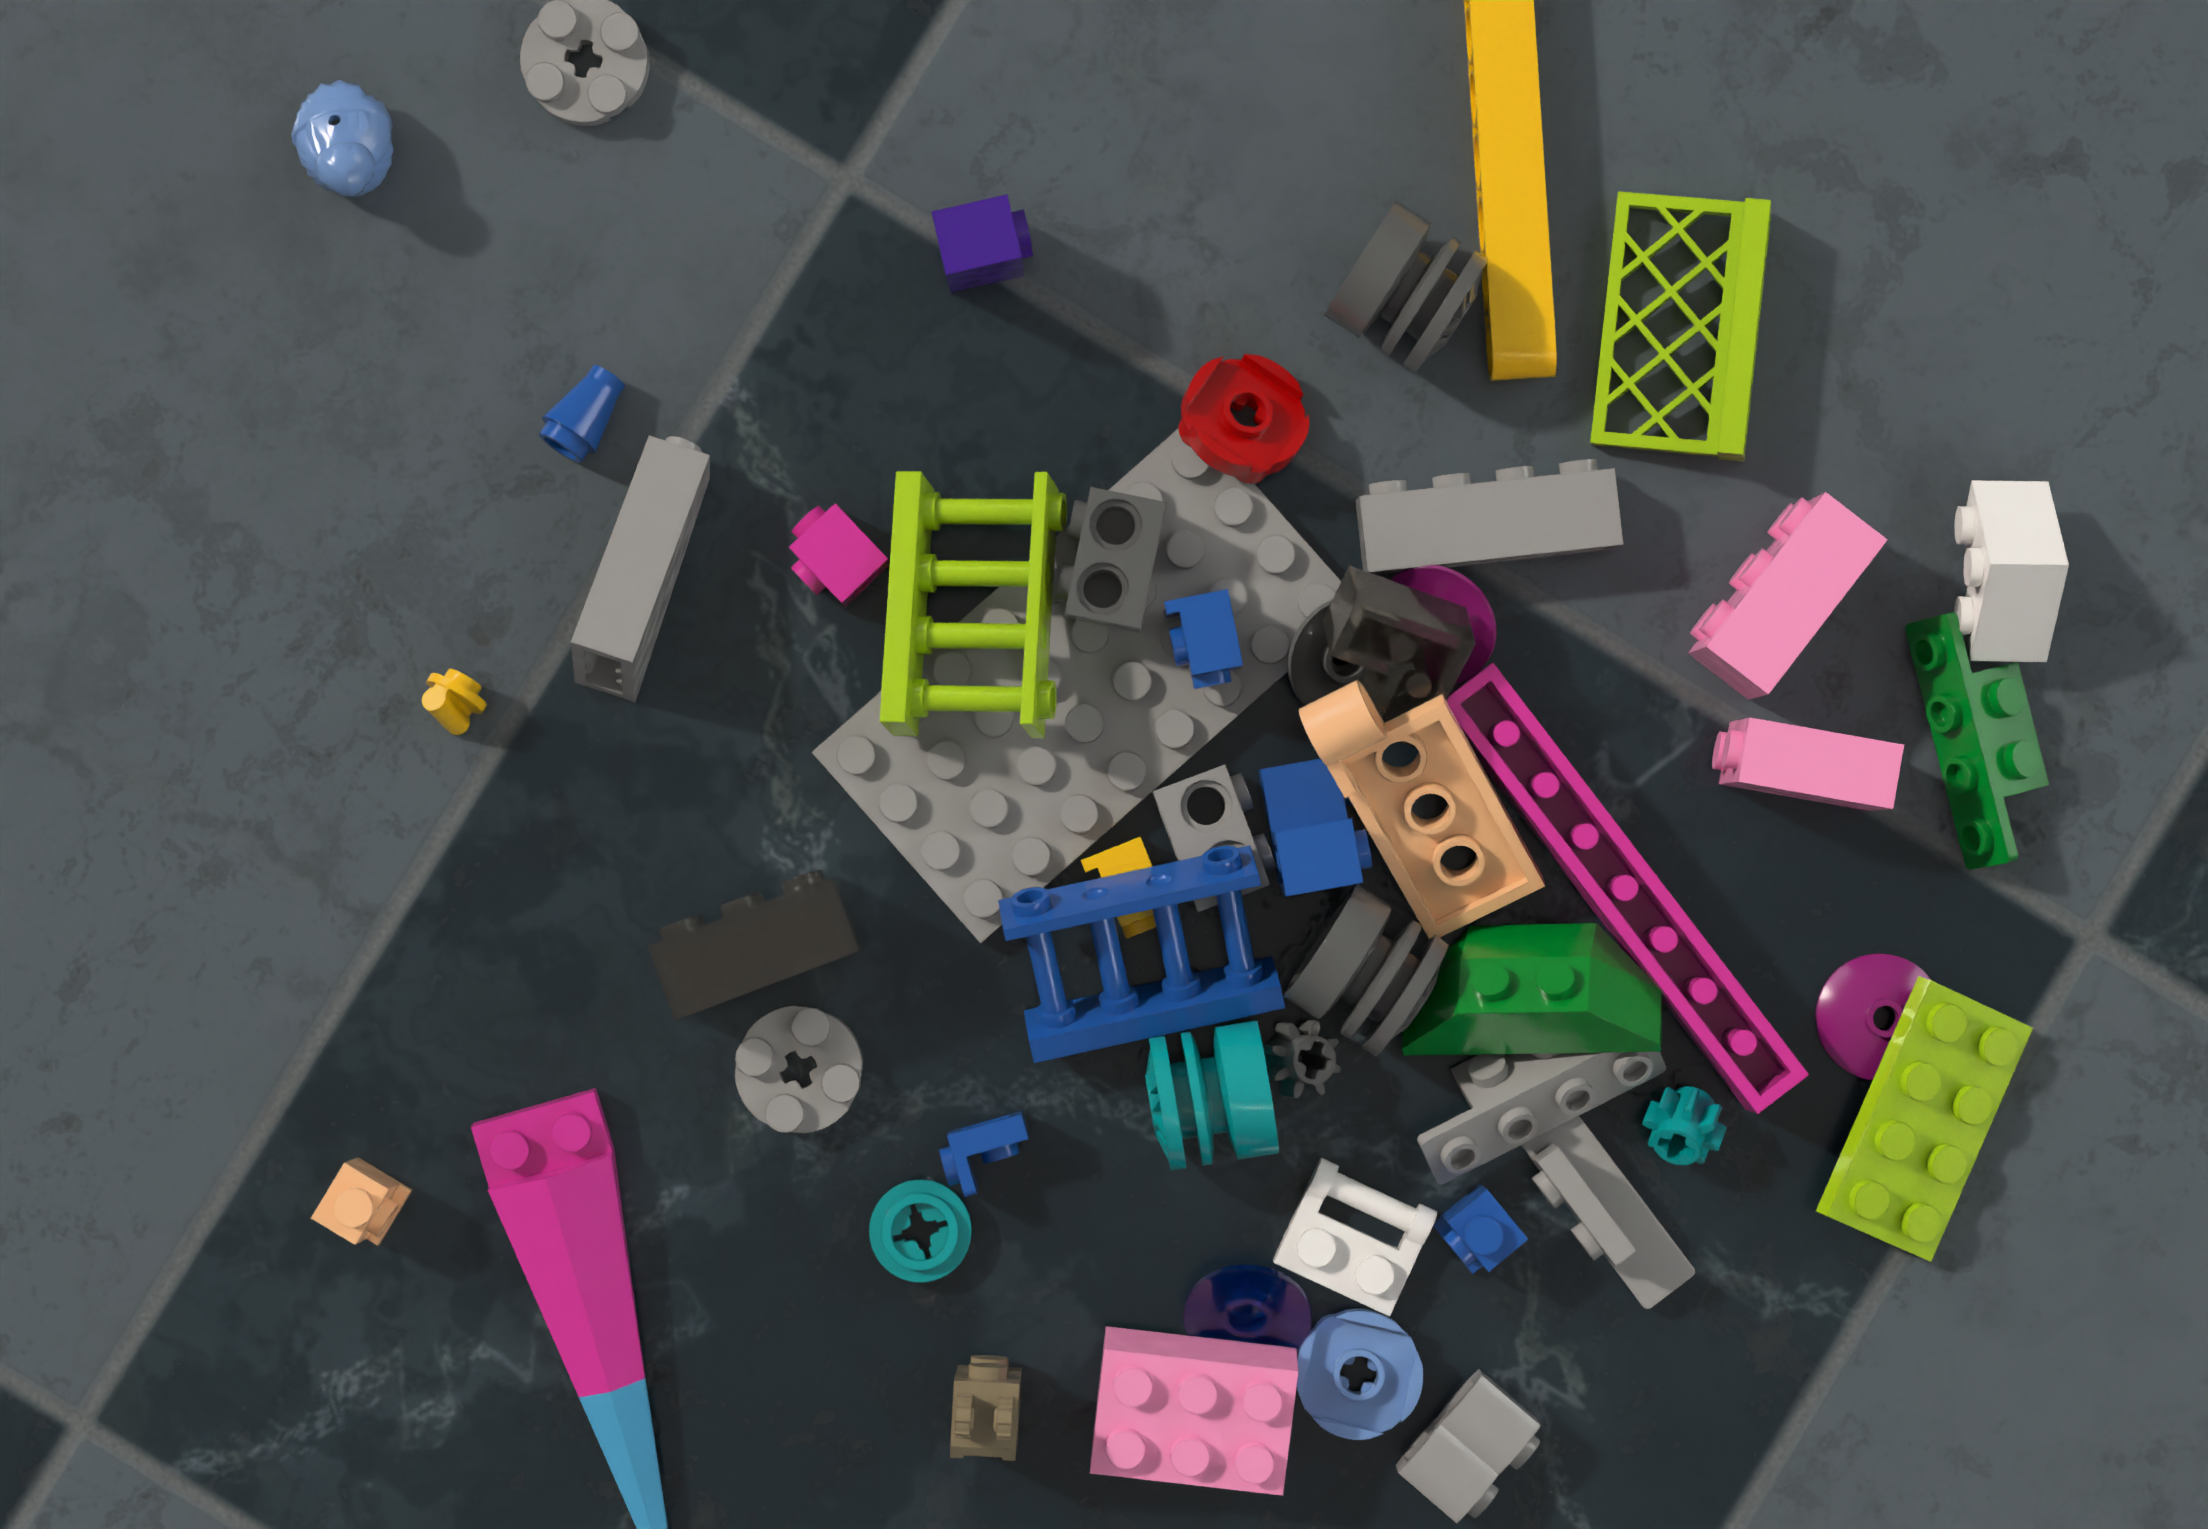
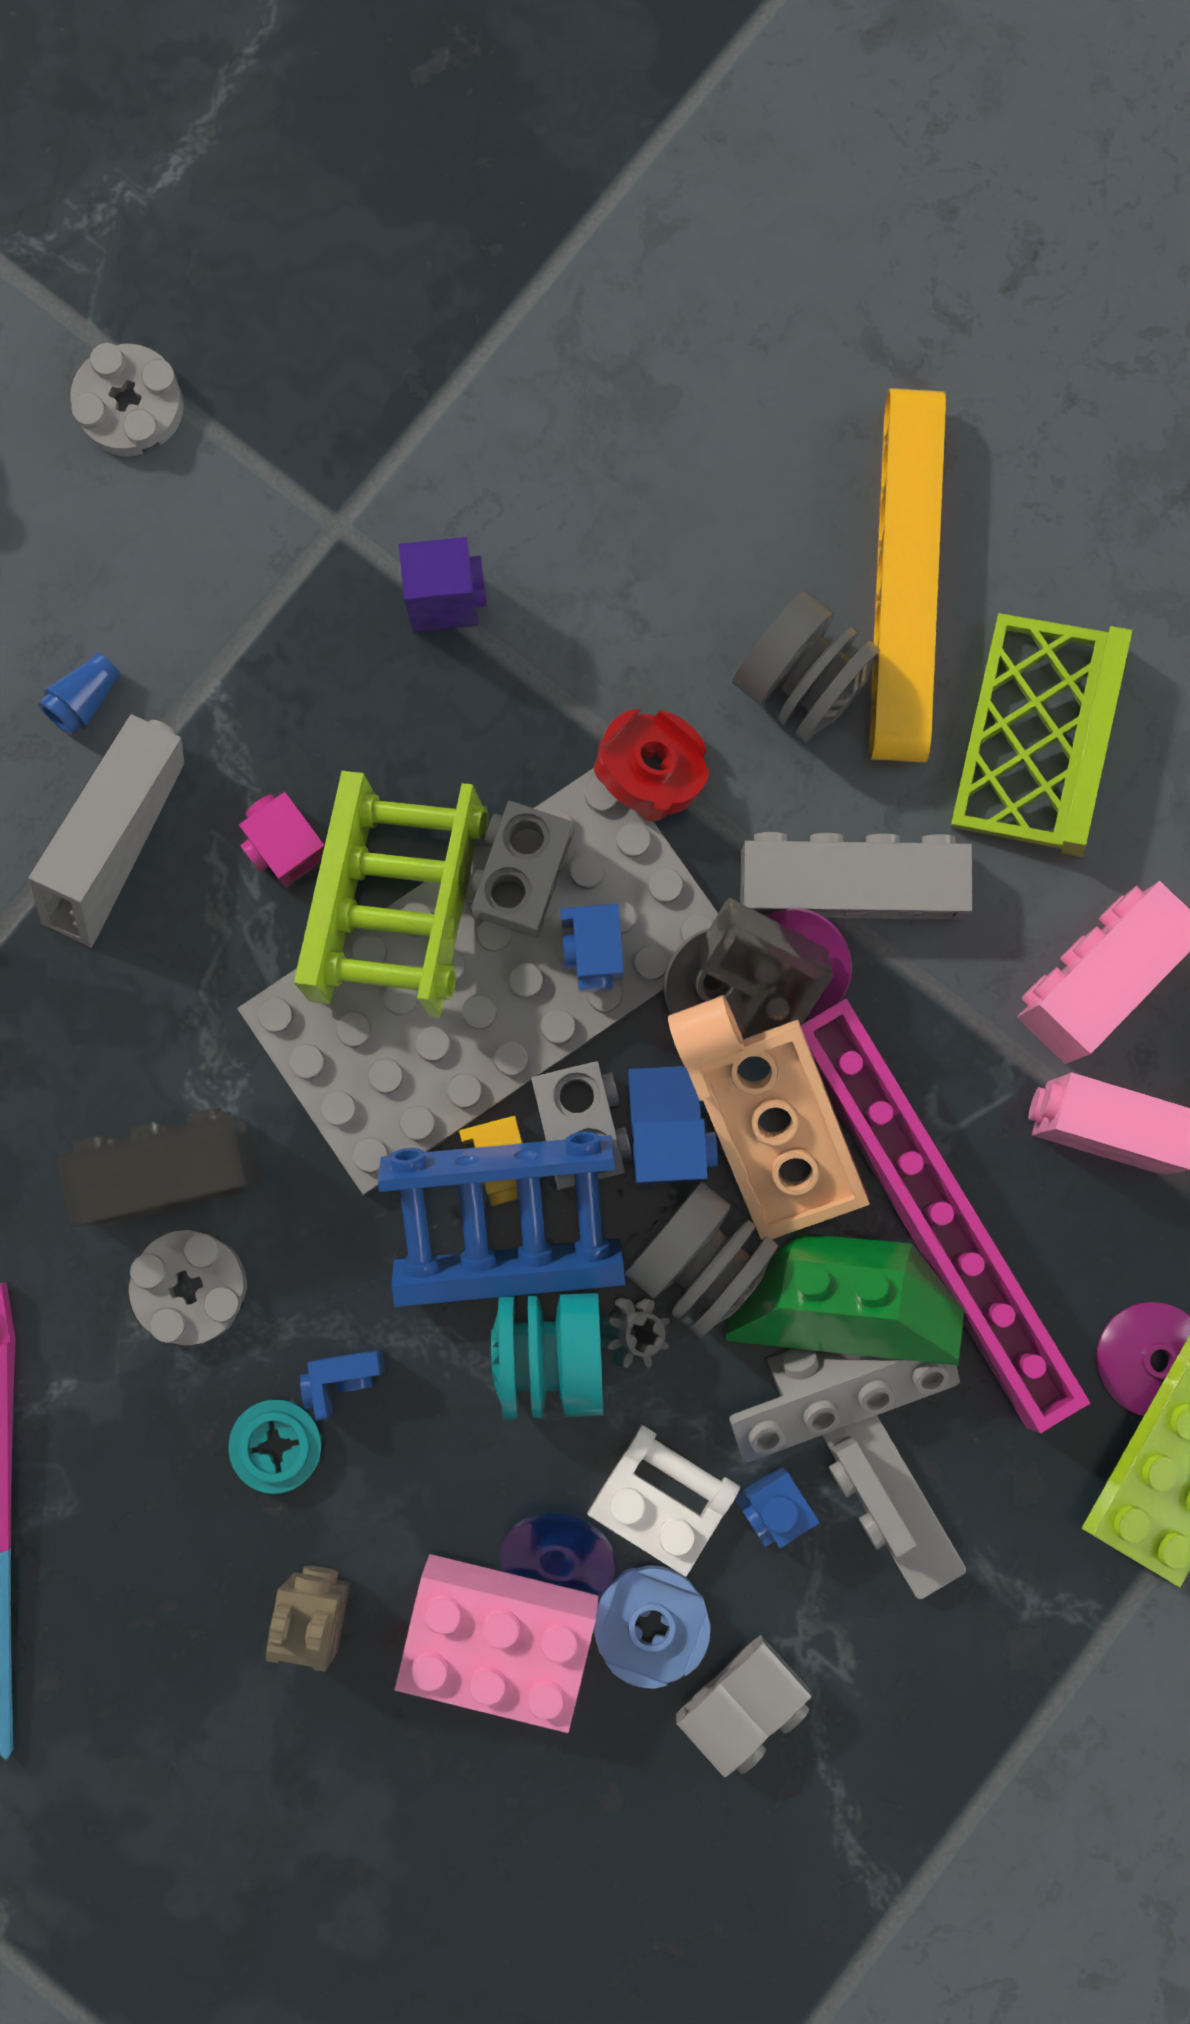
camera: 10 degrees right, 5 degrees down
teal gear [1642,1086,1727,1165] -> none

